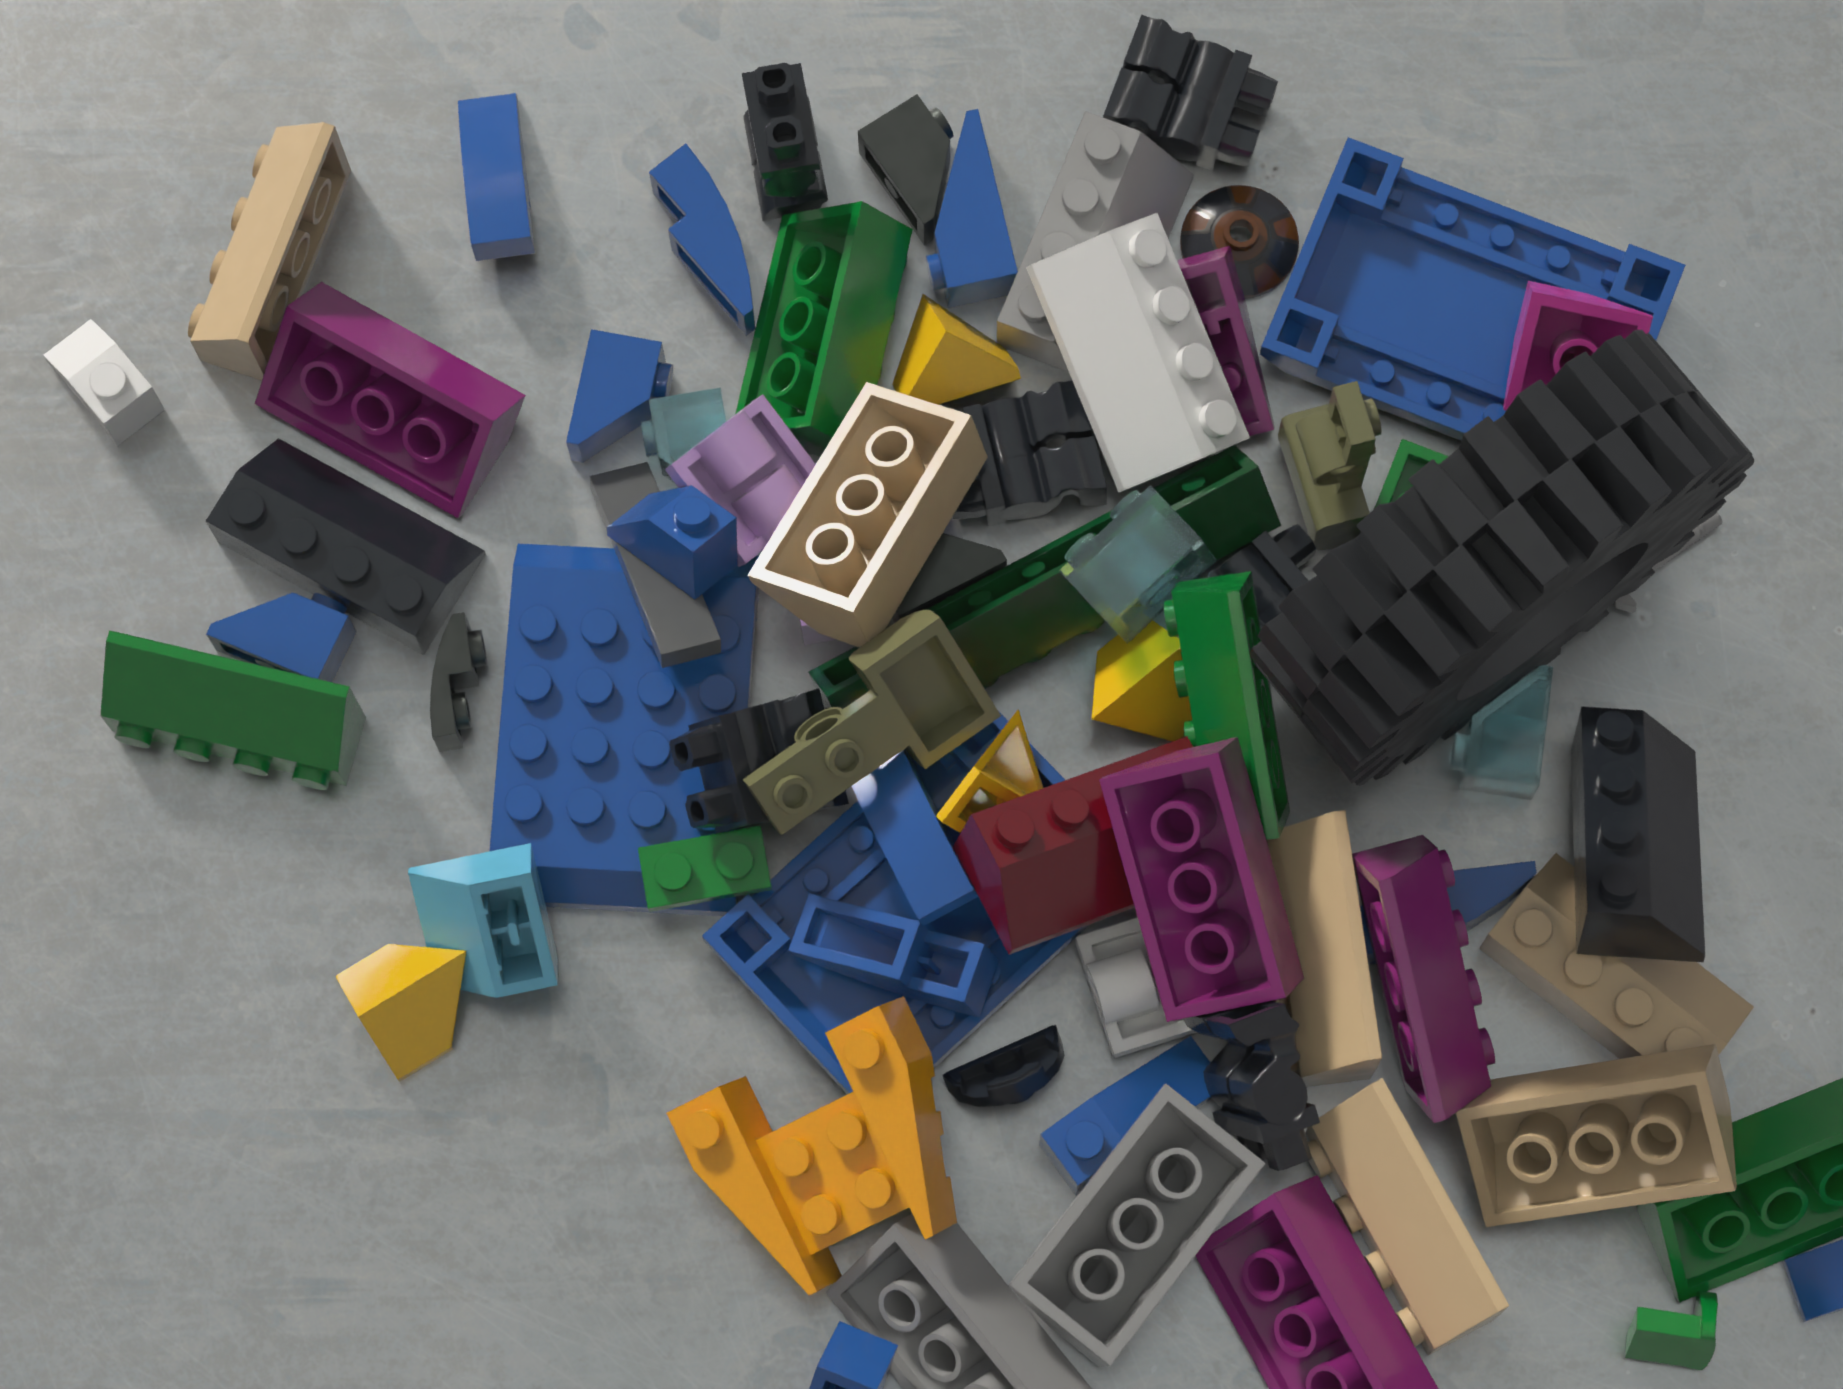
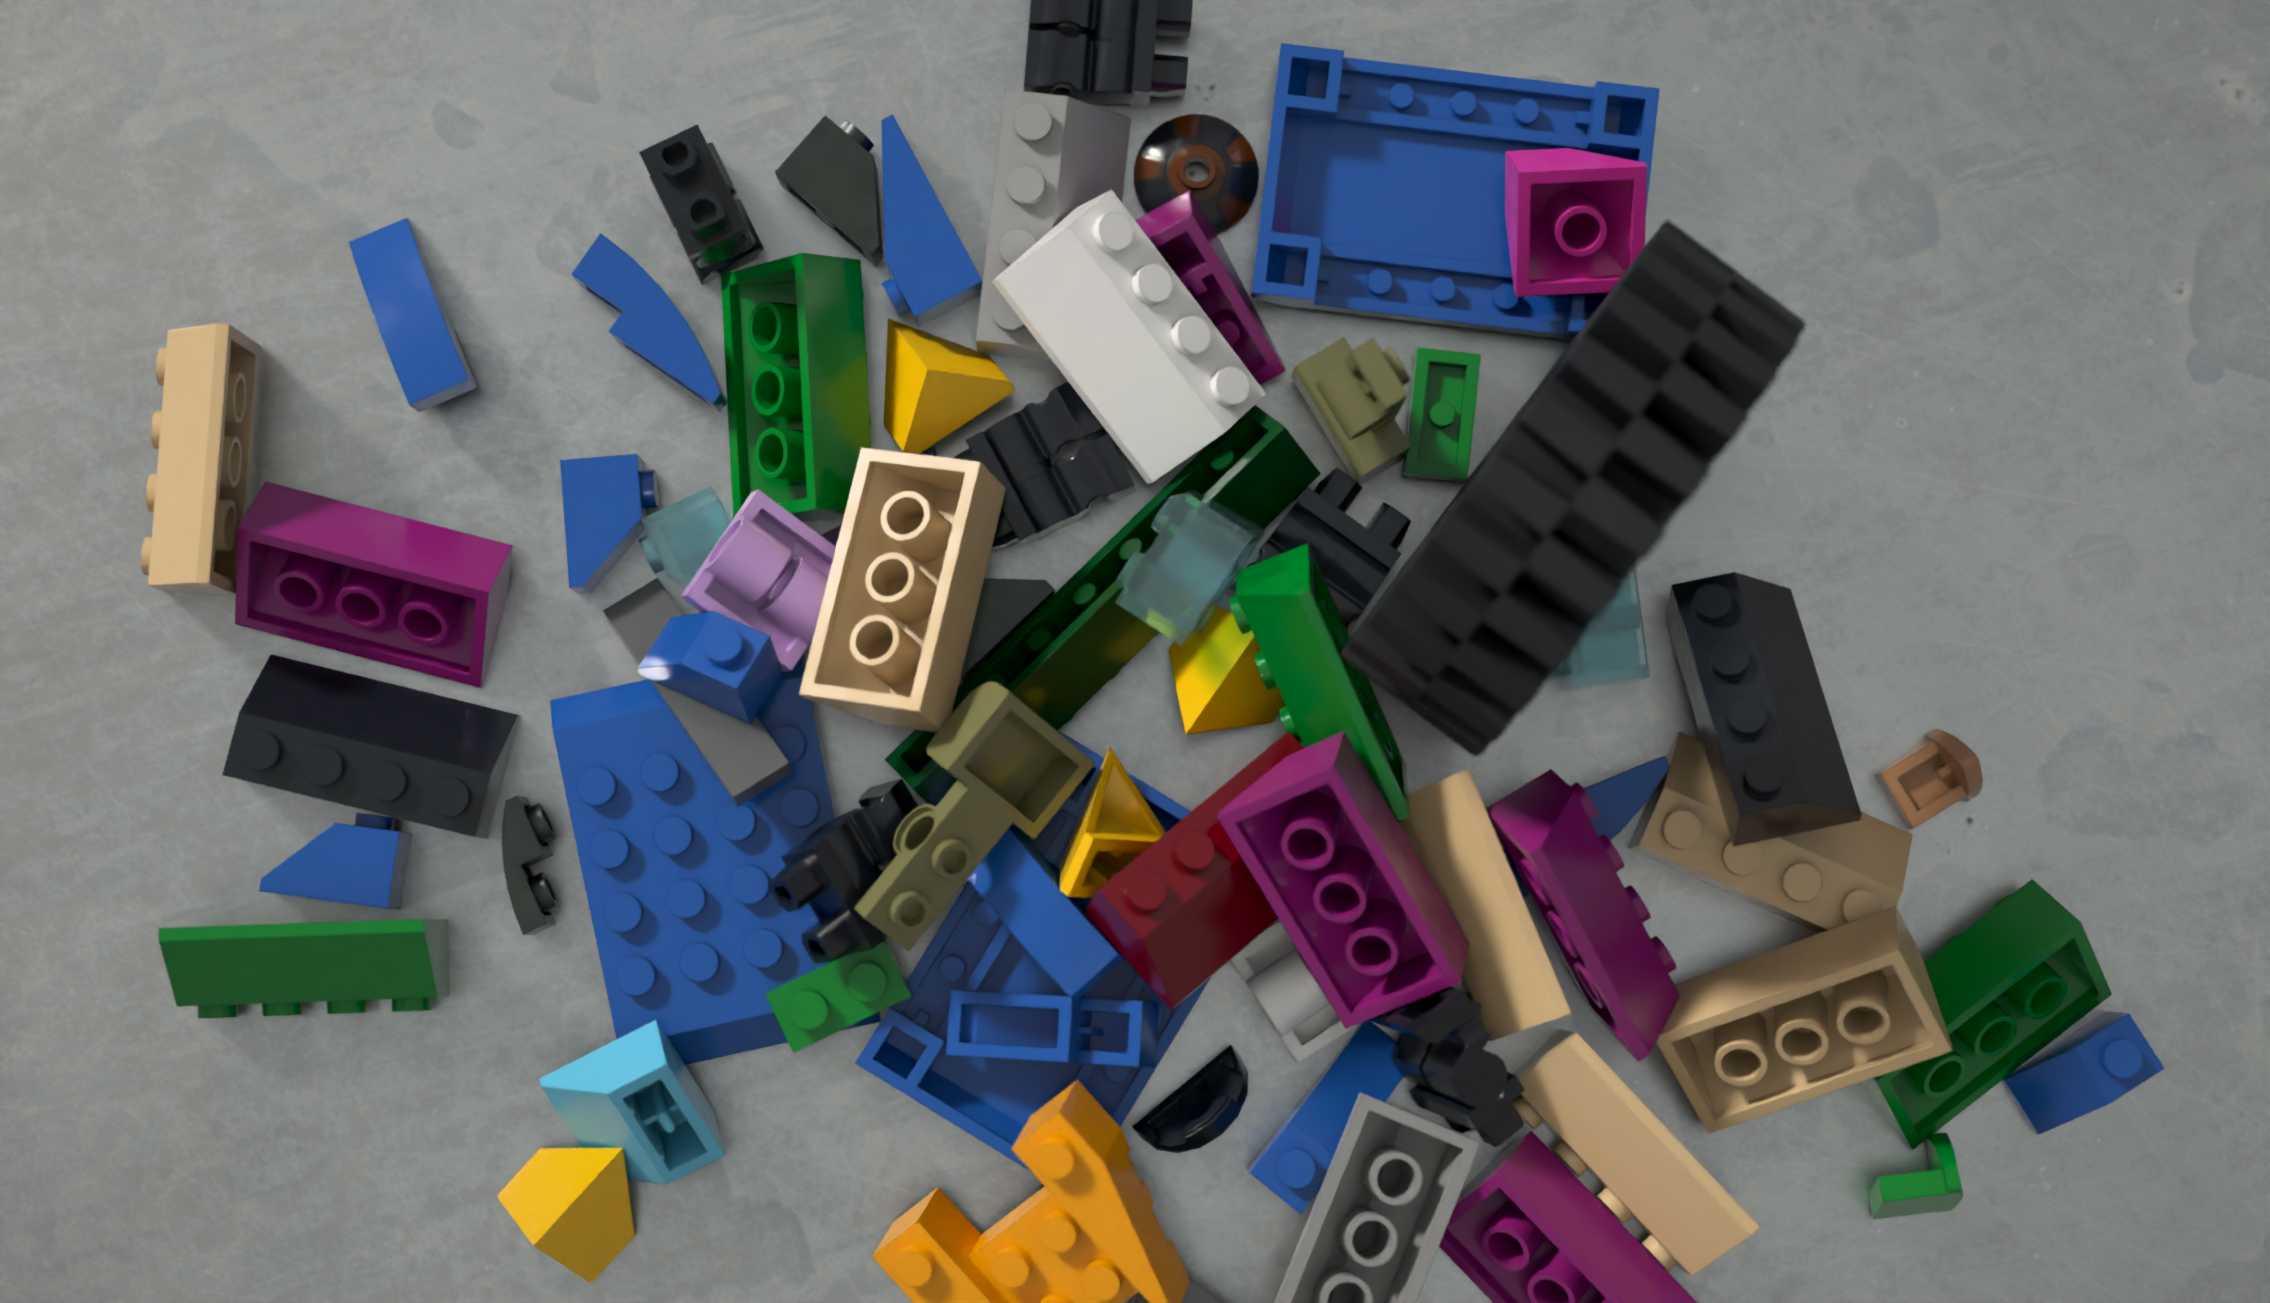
camera: 25 degrees left, 10 degrees up
white slope [43,319,165,446] -> none
none -> medium nougat tile [1874,729,1983,829]

